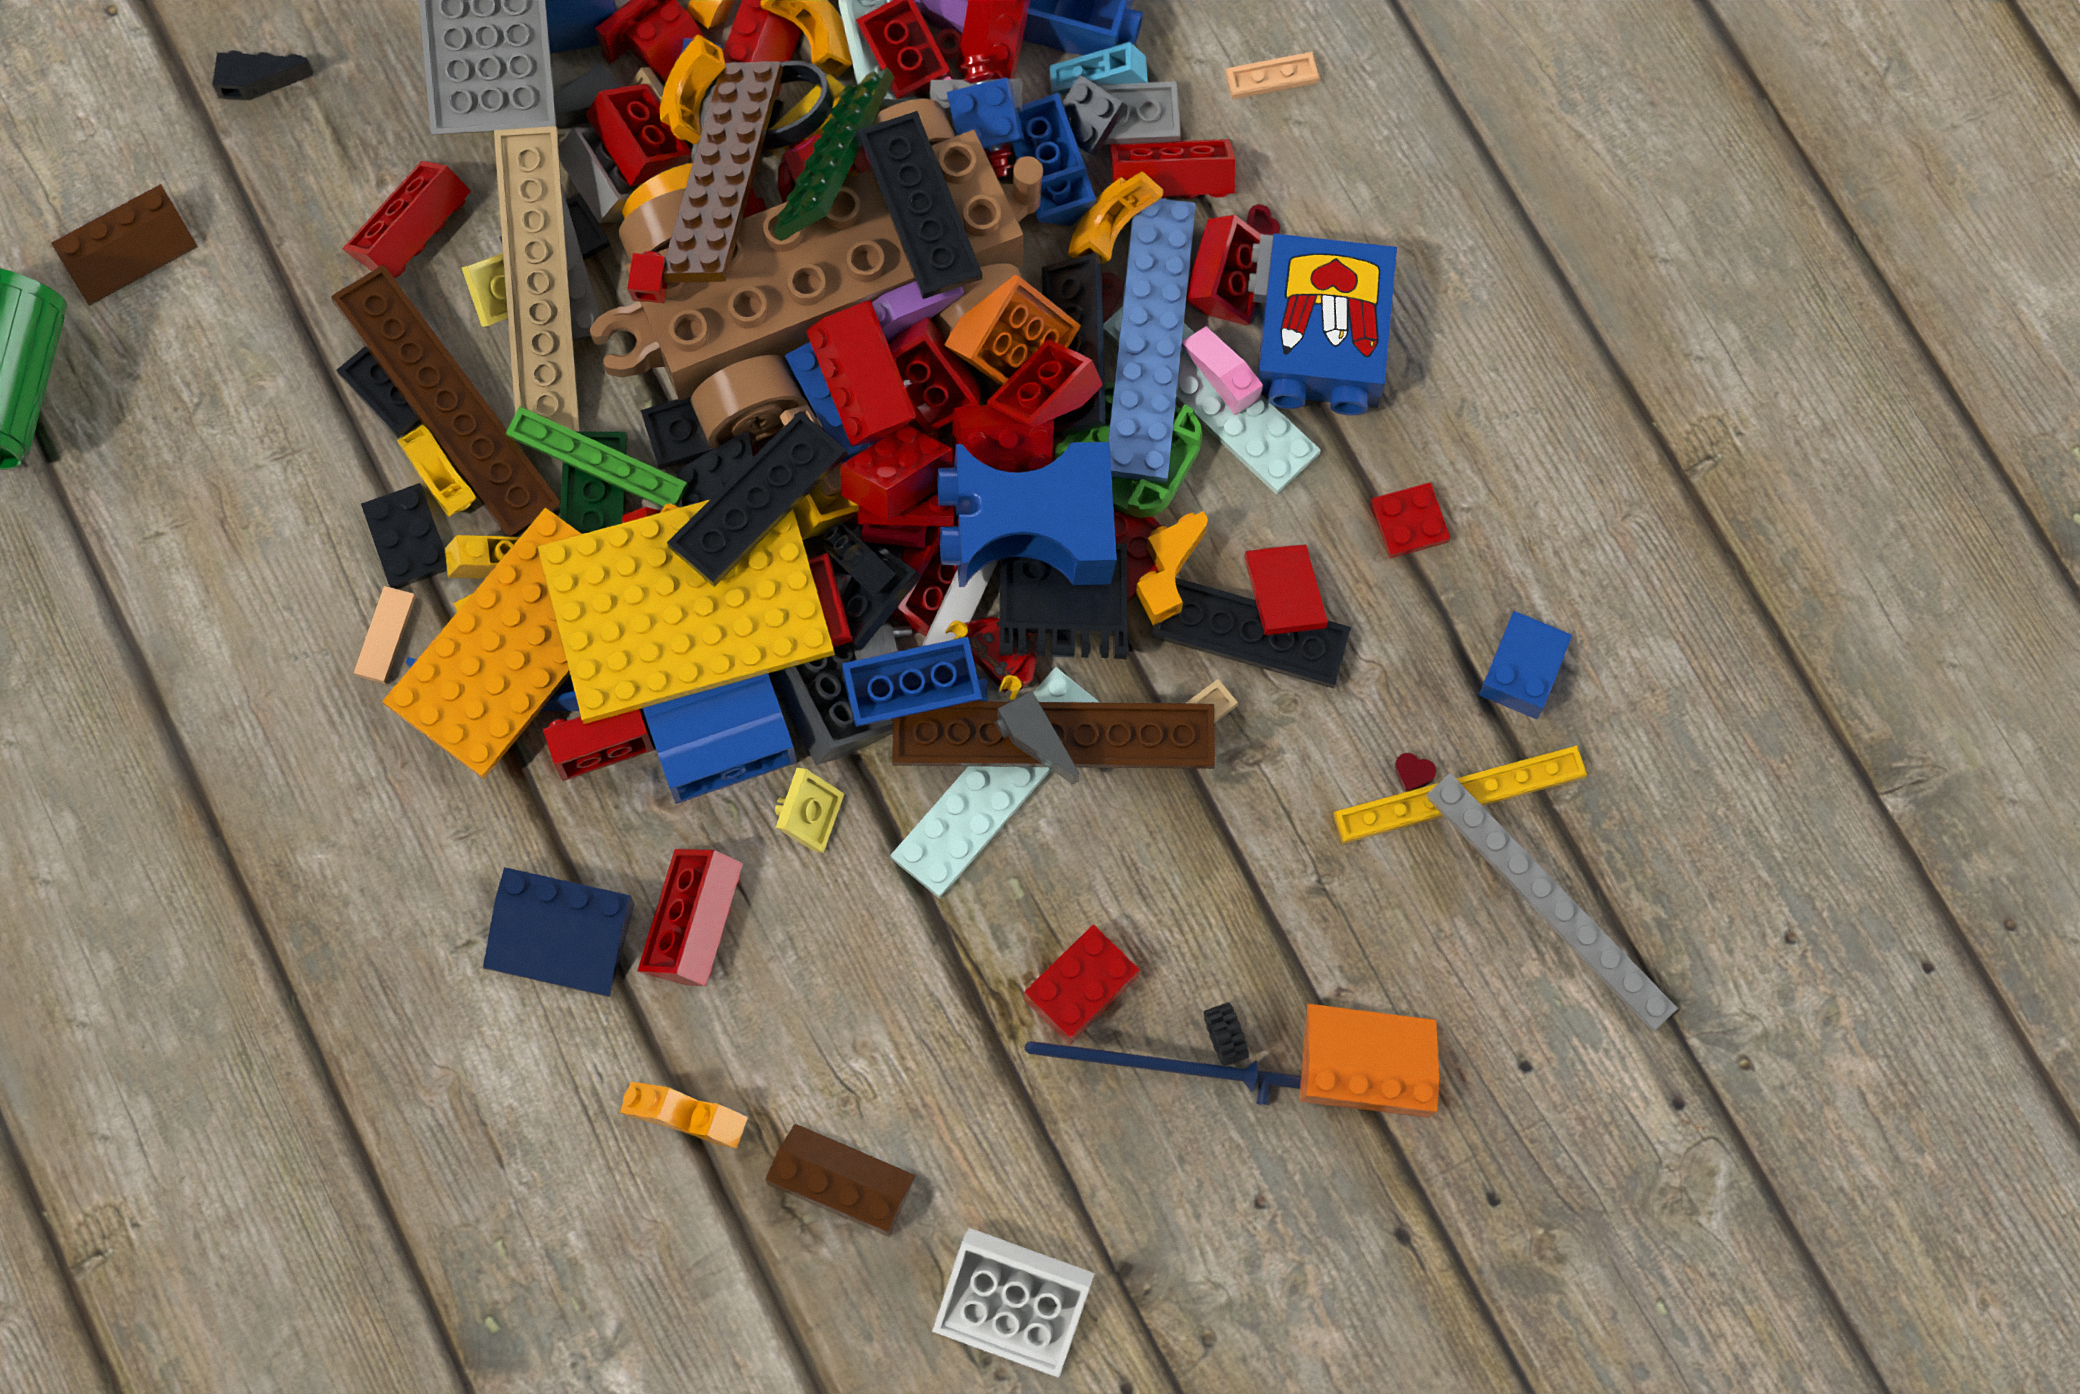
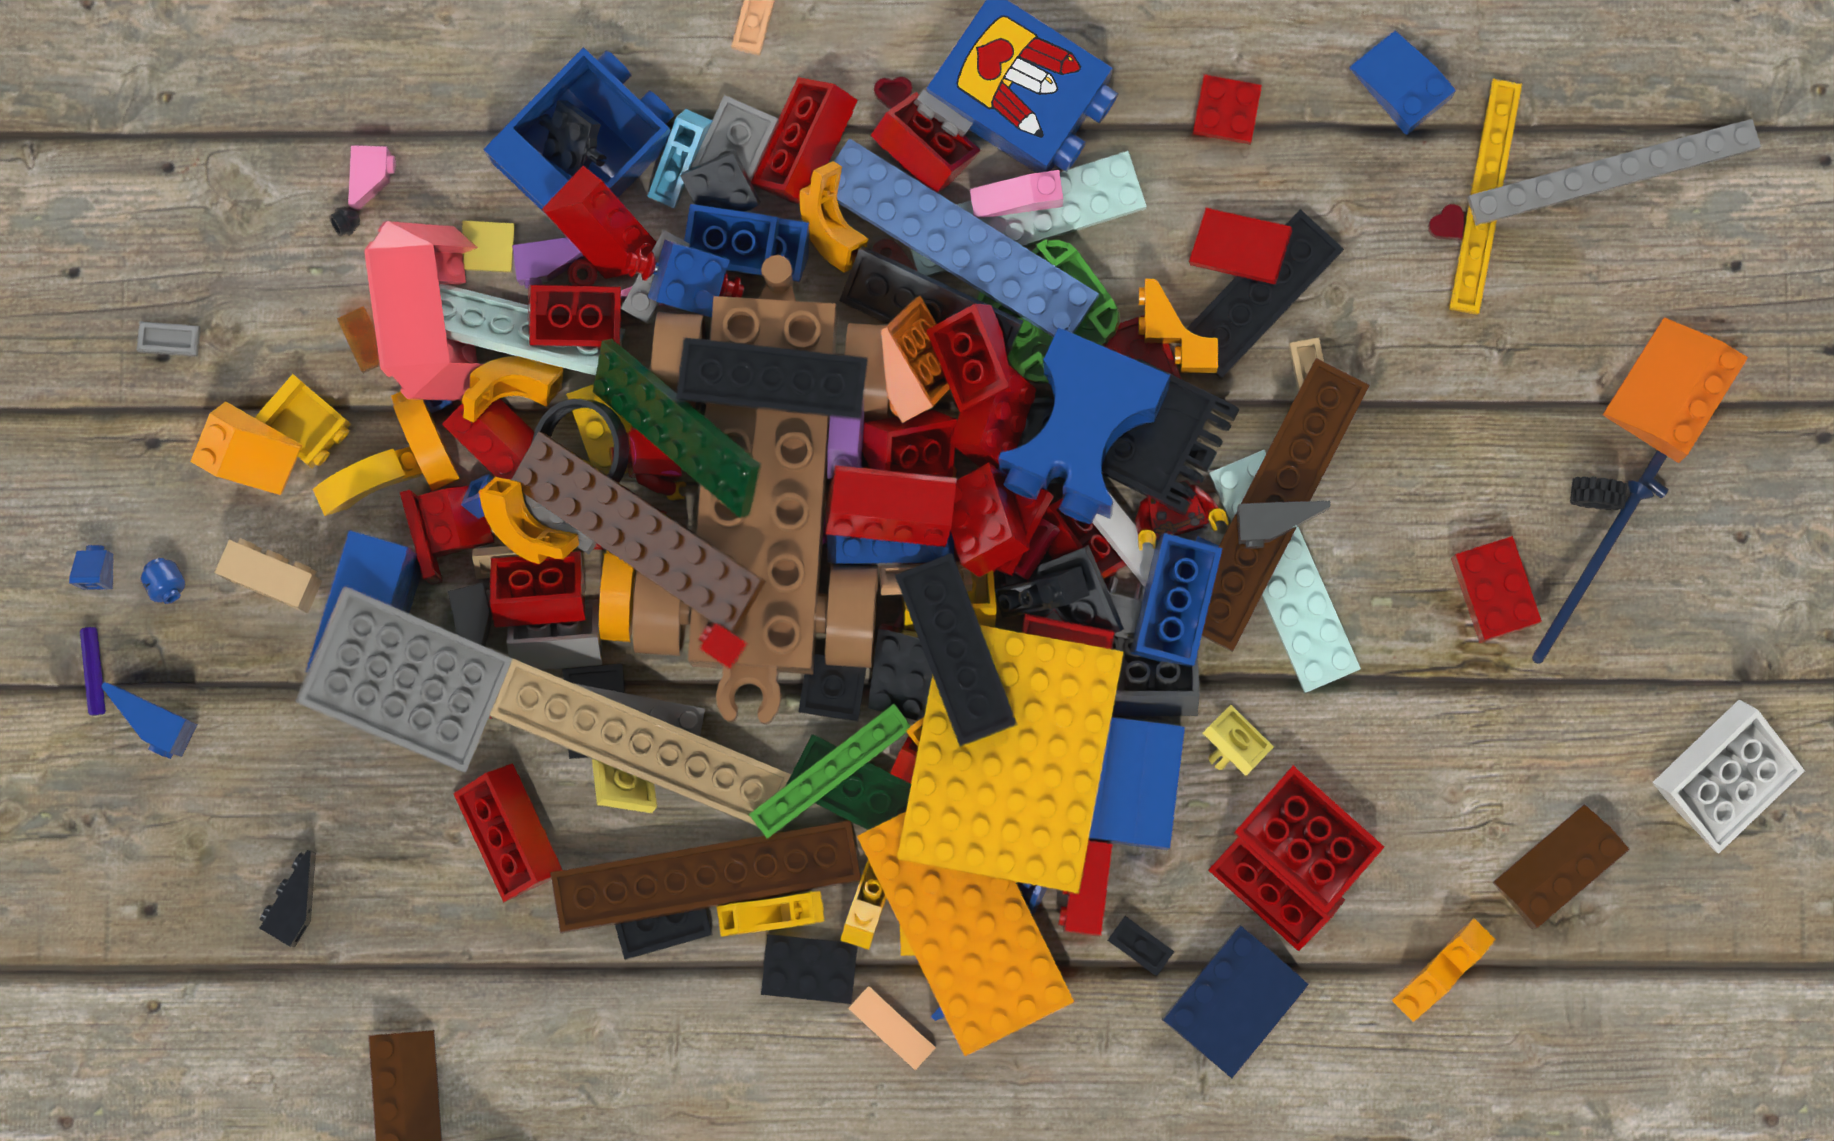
camera: 55 degrees left, 10 degrees up
none -> black plate [1107,916,1175,976]
none -> red slope [1234,765,1385,915]

